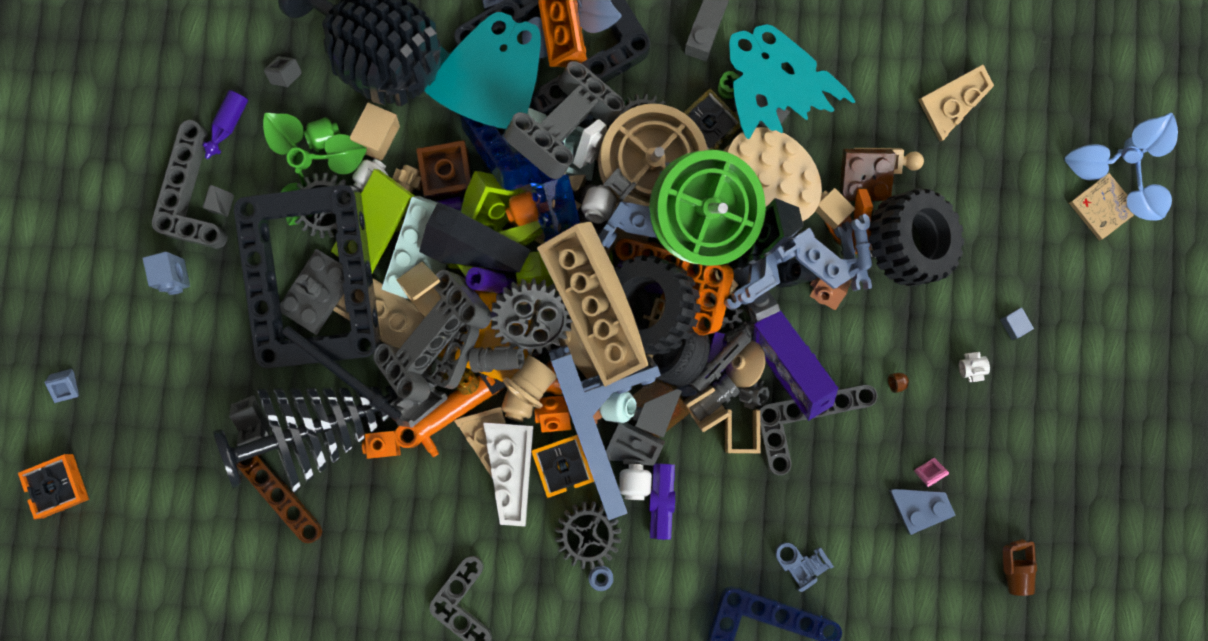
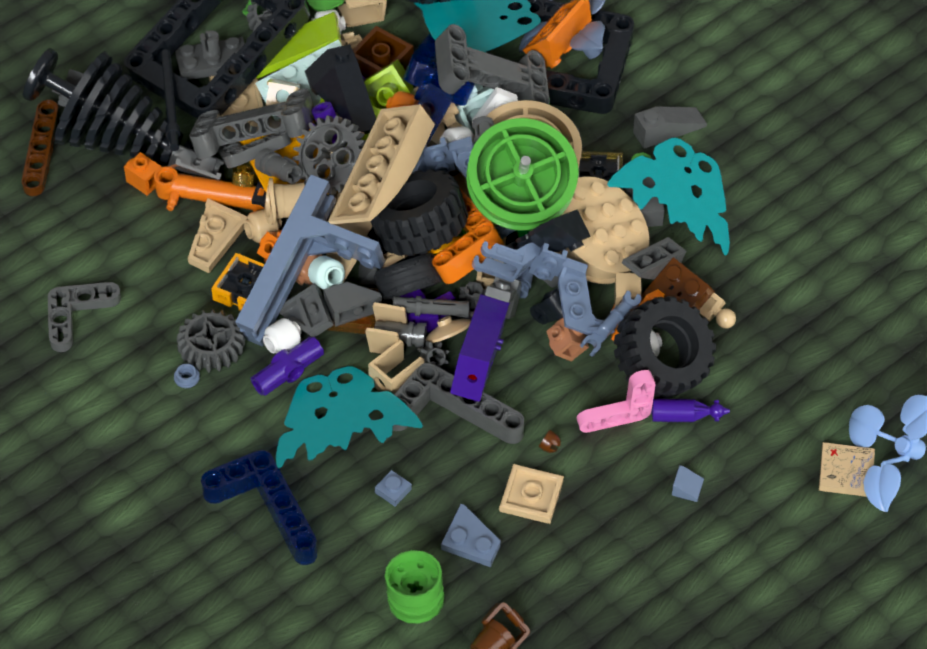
camera: 40 degrees right, 30 degrees down
white wing [483,423,533,526] -> none
sand blue piece [775,542,834,592] -> none
bright pink slope [914,458,949,487] -> none
tan wing [918,65,994,142] -> none
white gear [959,352,990,382] -> none
none -> teal piece [276,366,423,468]
none -> sand blue plate [375,470,412,507]
none -> bright green wheel [385,550,444,624]
none -> tan tile [499,464,564,524]
none -> bright pink beam [576,370,655,432]
none -> dark grey slope [622,237,686,280]
none -> dark purple wheel [652,399,730,422]

